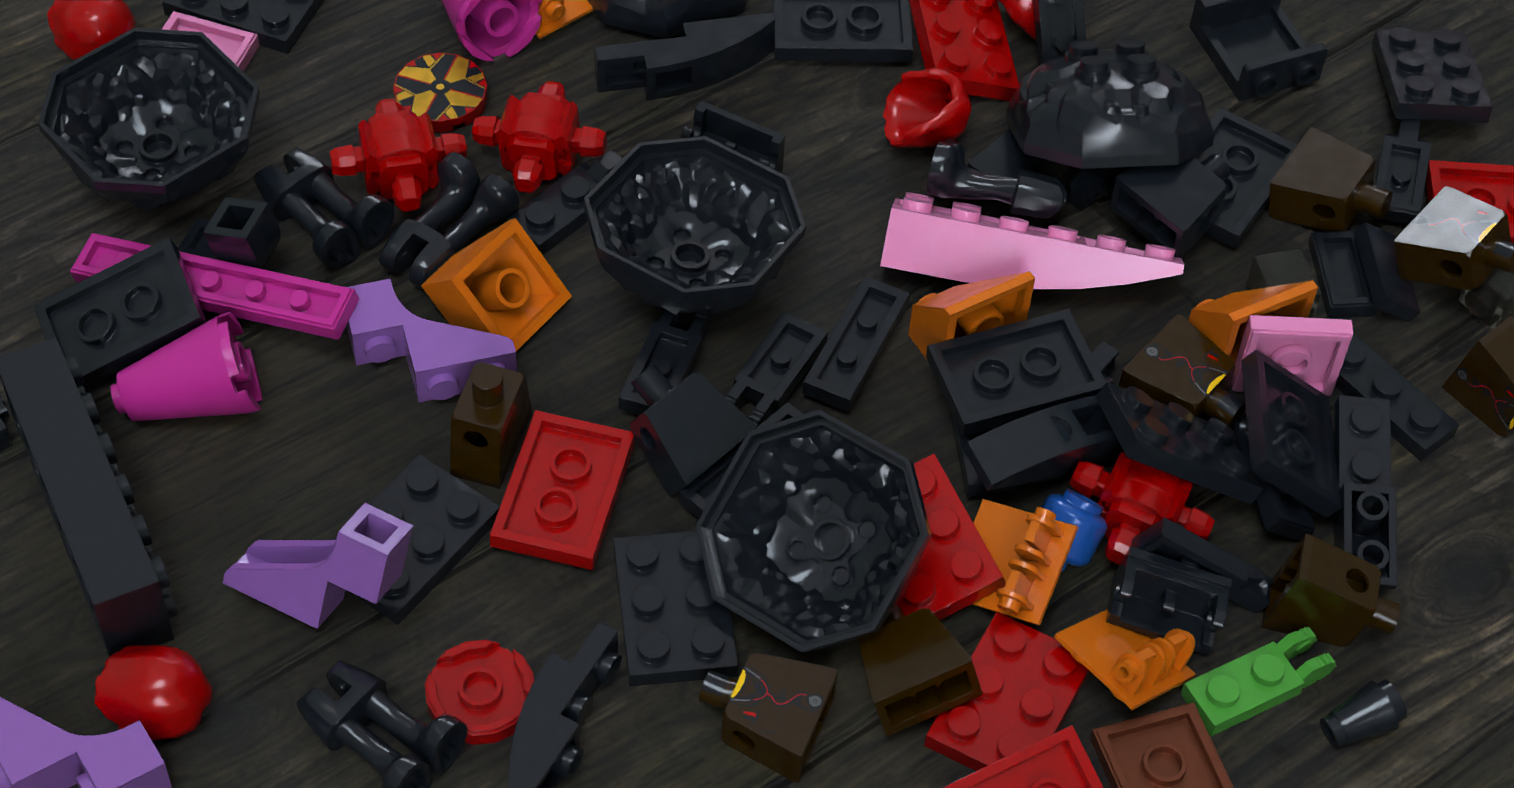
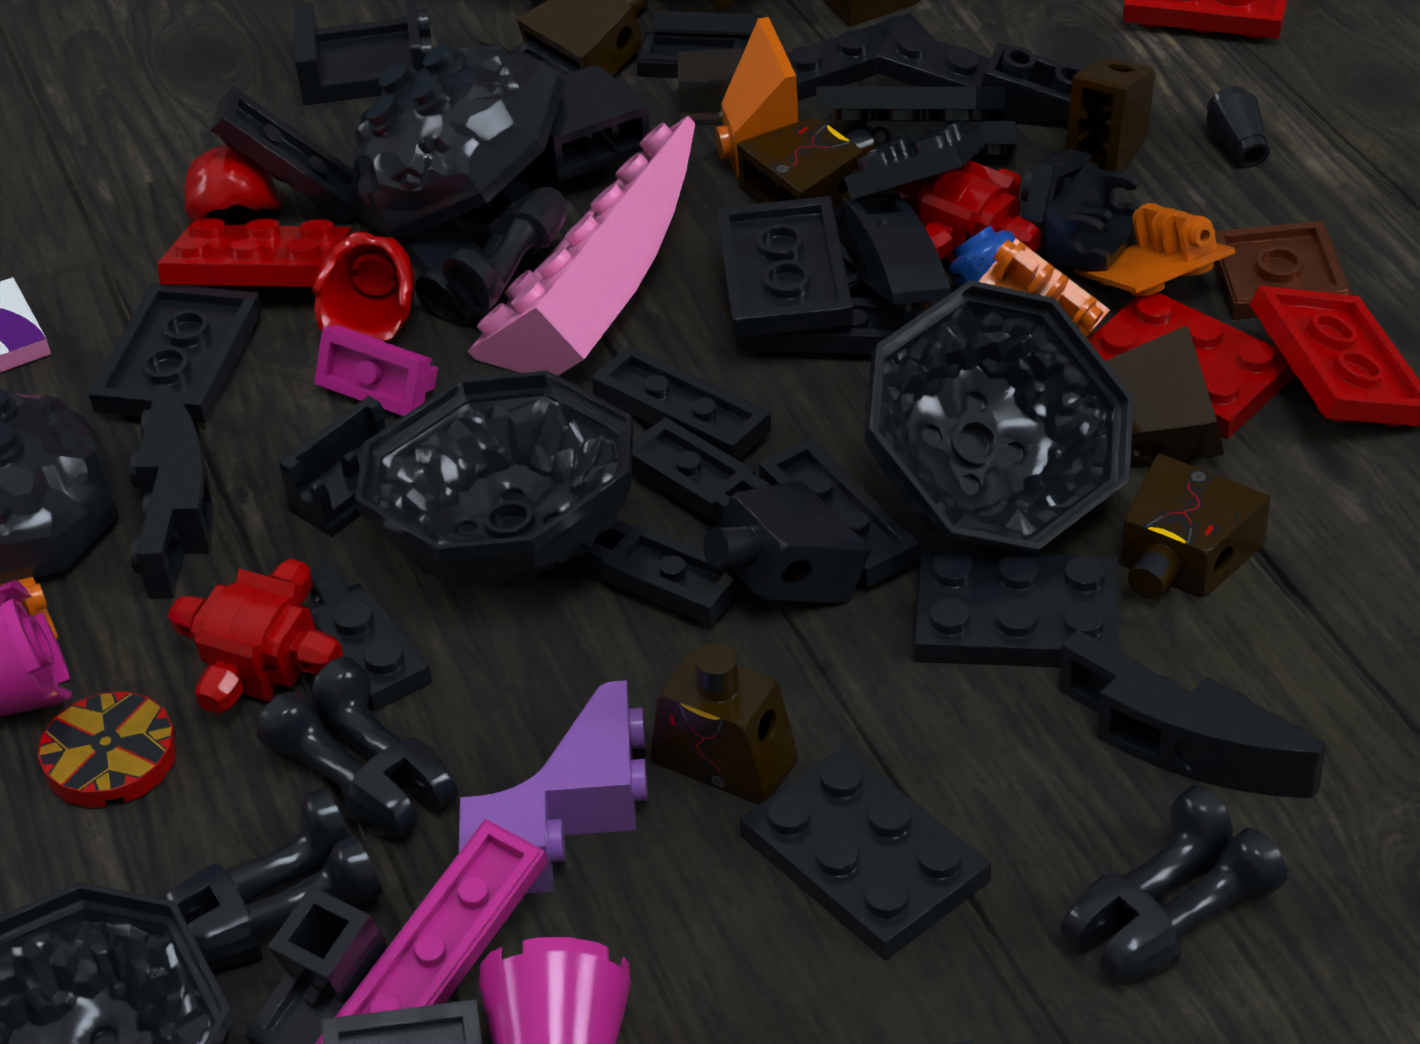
camera: 70 degrees left, 10 degrees down
medium lavender arch [223,503,413,629] -> none
red piece [329,98,467,212] -> none
orange slope [421,218,572,351] -> none
red tile [425,640,534,745] -> none
red plate [490,410,635,570] -> none
orange slope [908,271,1035,360] -> none
bright green hinge [1181,627,1337,737] -> none
bright pink tile [1231,315,1354,396] -> none
none -> dark pink hinge [314,325,438,416]

